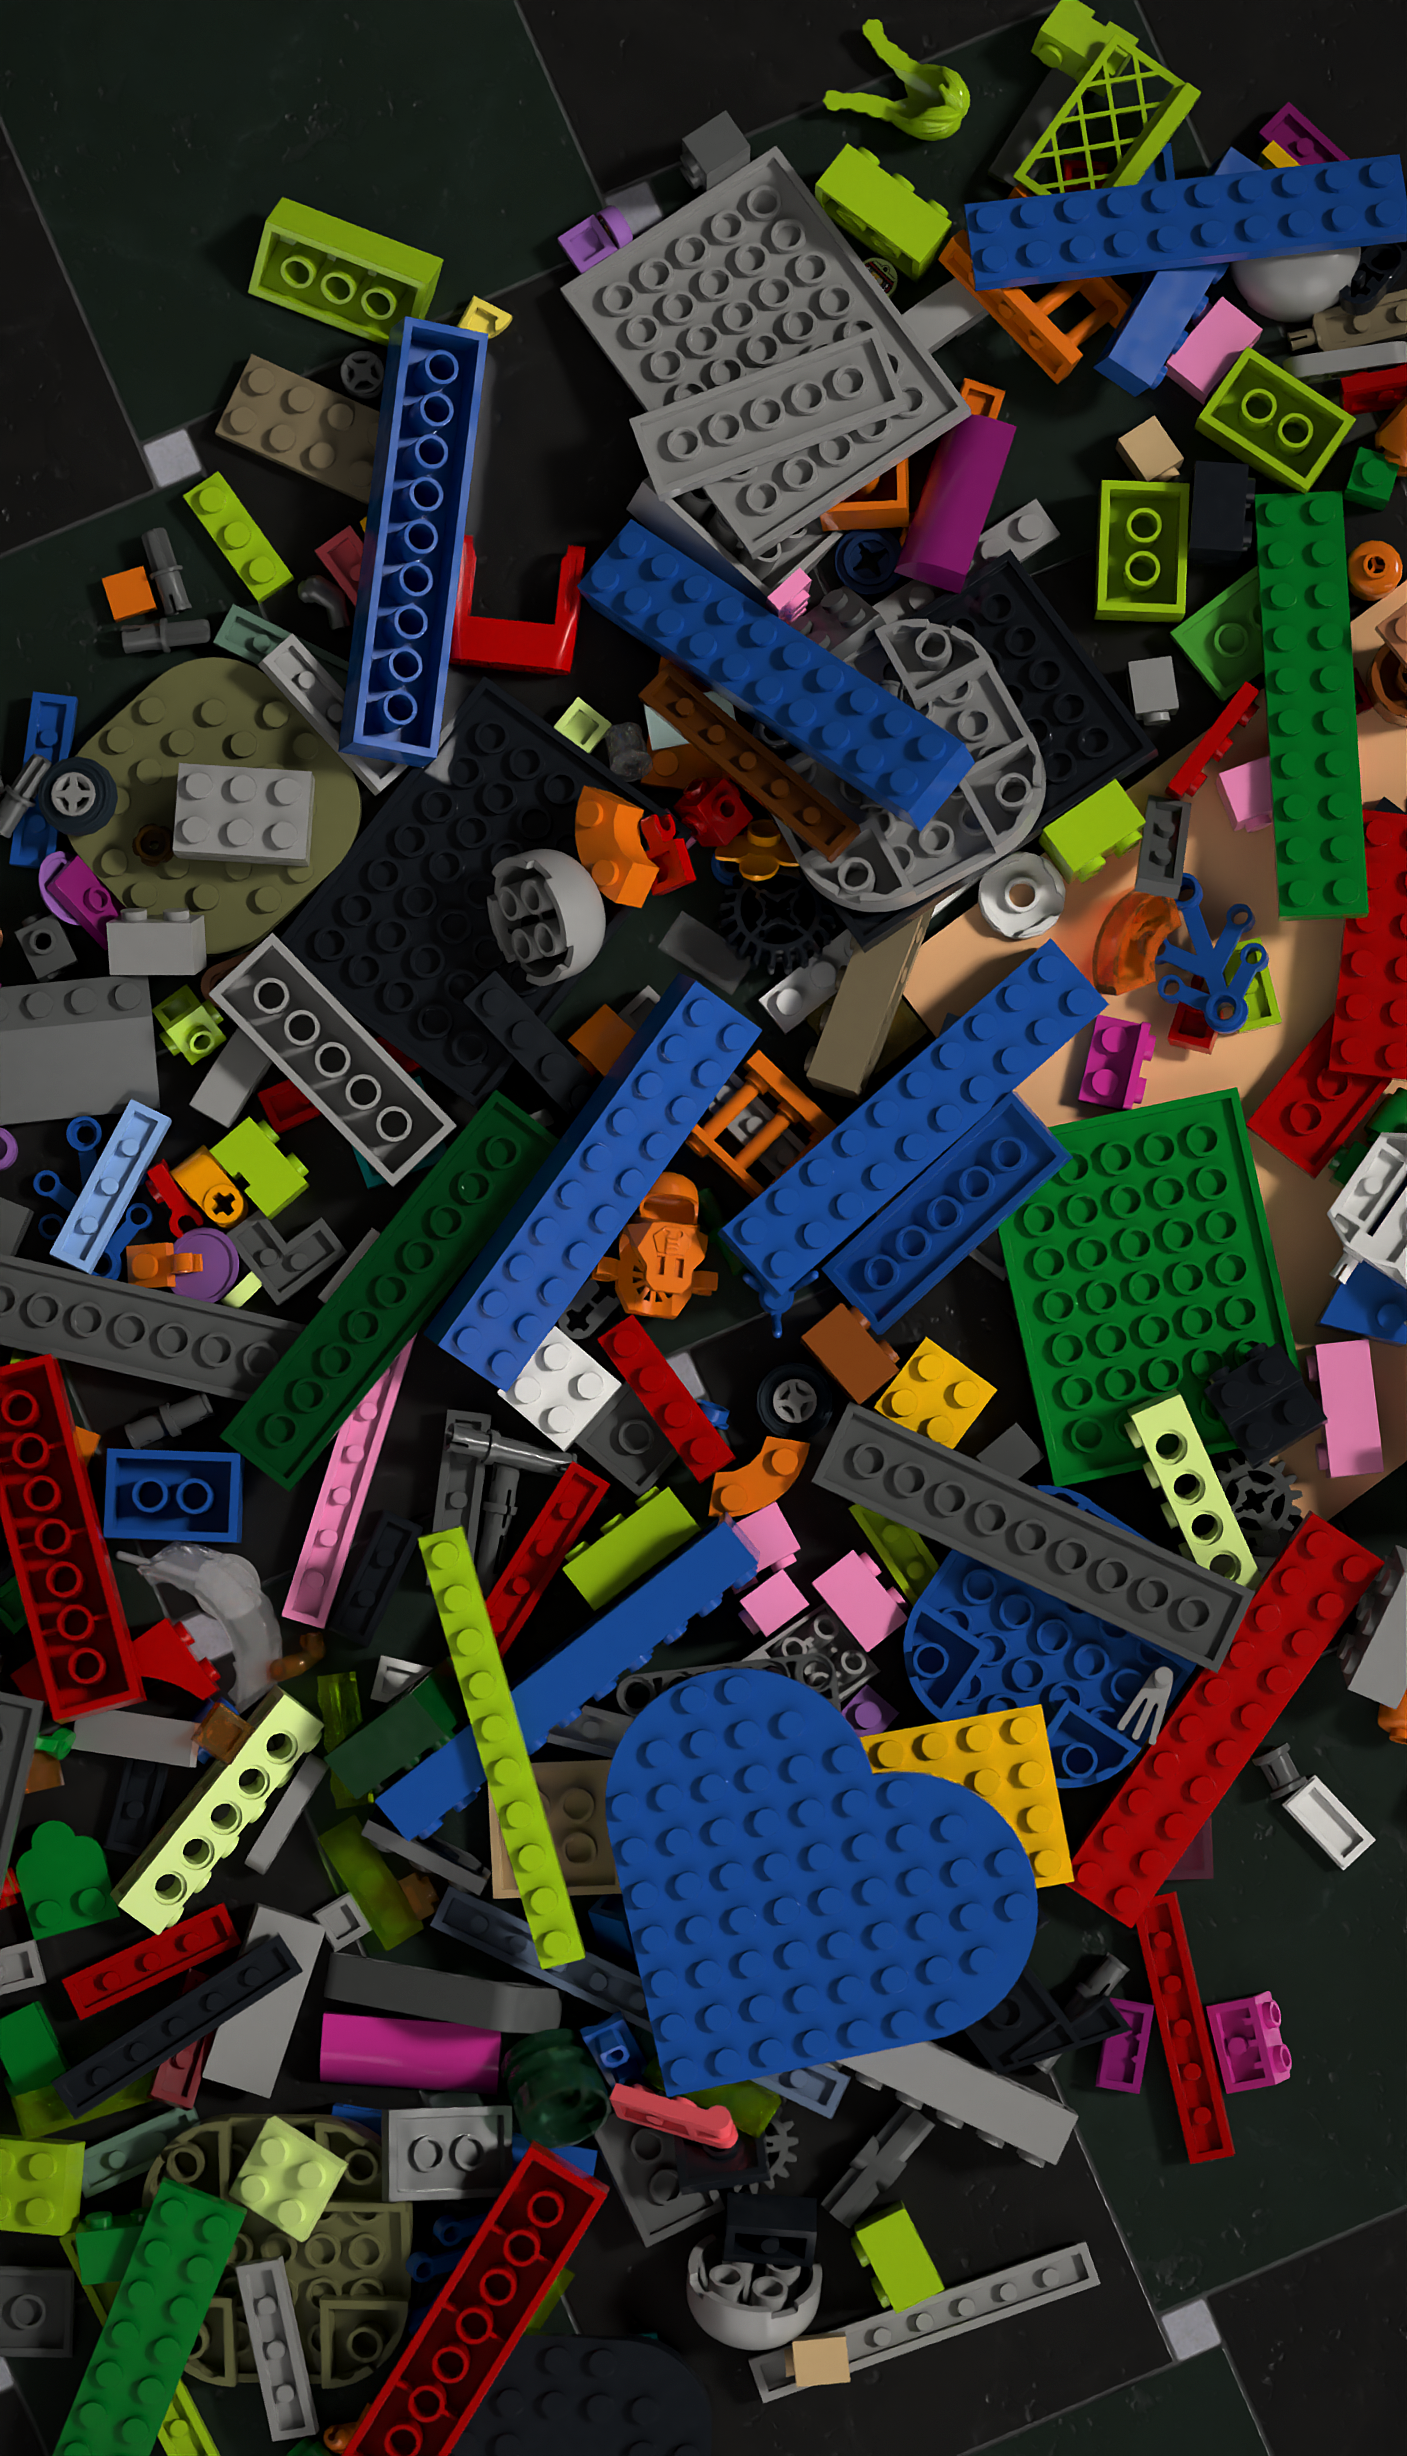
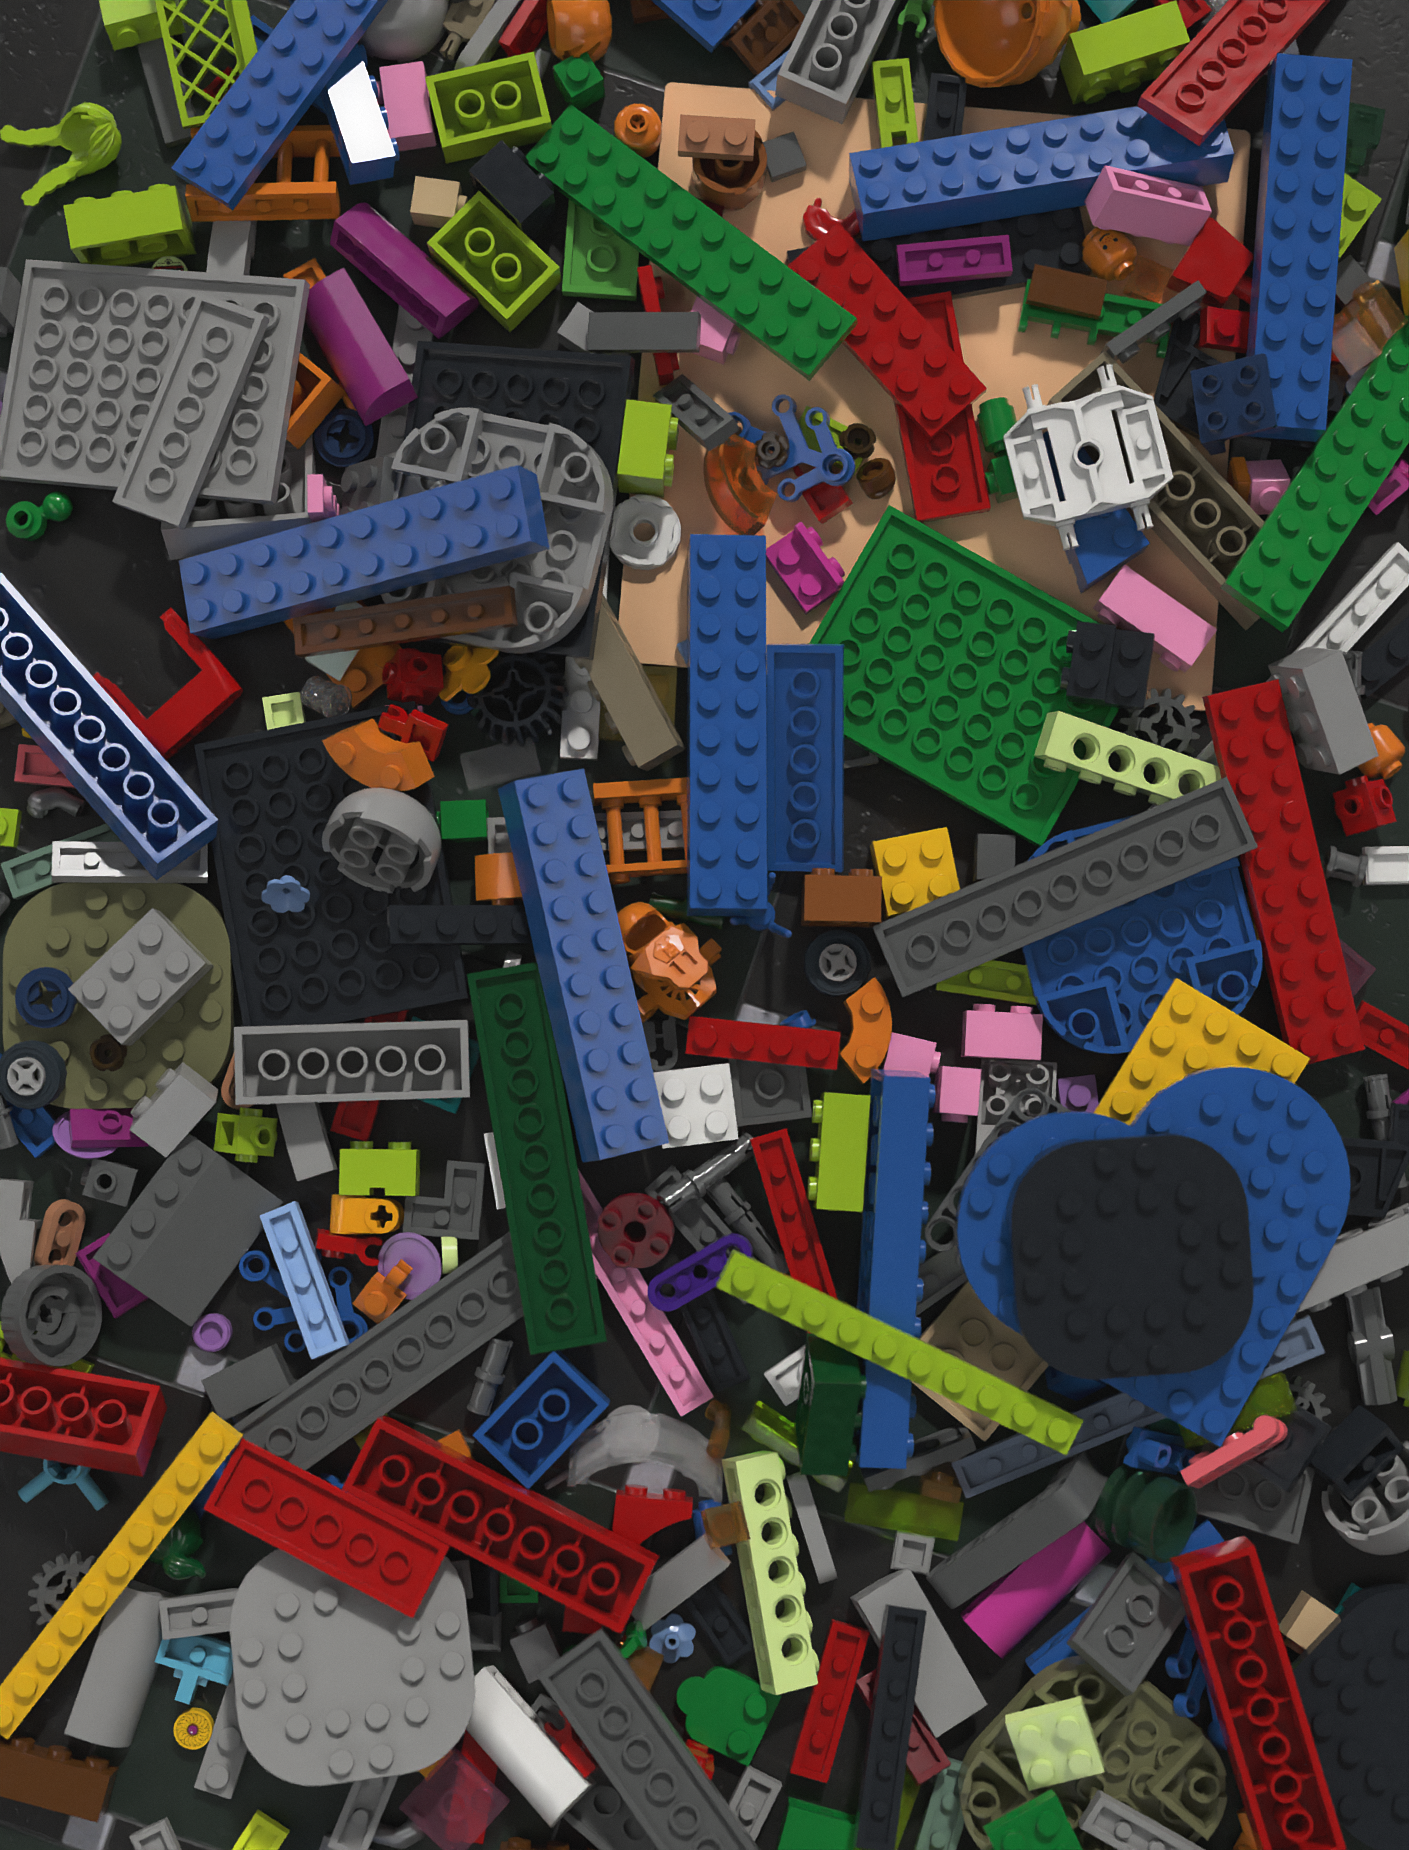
camera: 55 degrees left, 0 degrees up
light grey piece [1117,1667,1173,1745] -> none
none -> green plate [6,491,73,541]
none -> dark blue gear [15,967,78,1028]
none -> medium blue plant [261,875,310,913]
none -> magenta brick [330,202,479,339]
none -> green brick [437,799,489,843]
none -> dark grey tile [587,312,701,353]
none -> dark red plate [598,1193,674,1268]
none -> dark purple plate [648,1233,753,1311]
none -> medium blue plant [649,1613,696,1663]
none -> dark brown plate [754,431,790,469]
none -> dark brown plate [839,423,876,460]
none -> reddish brown tile [856,458,896,499]
none -> black plate [1006,1133,1254,1380]
none -> tan brick [1279,1590,1338,1654]
none -> red brick [1333,775,1397,836]

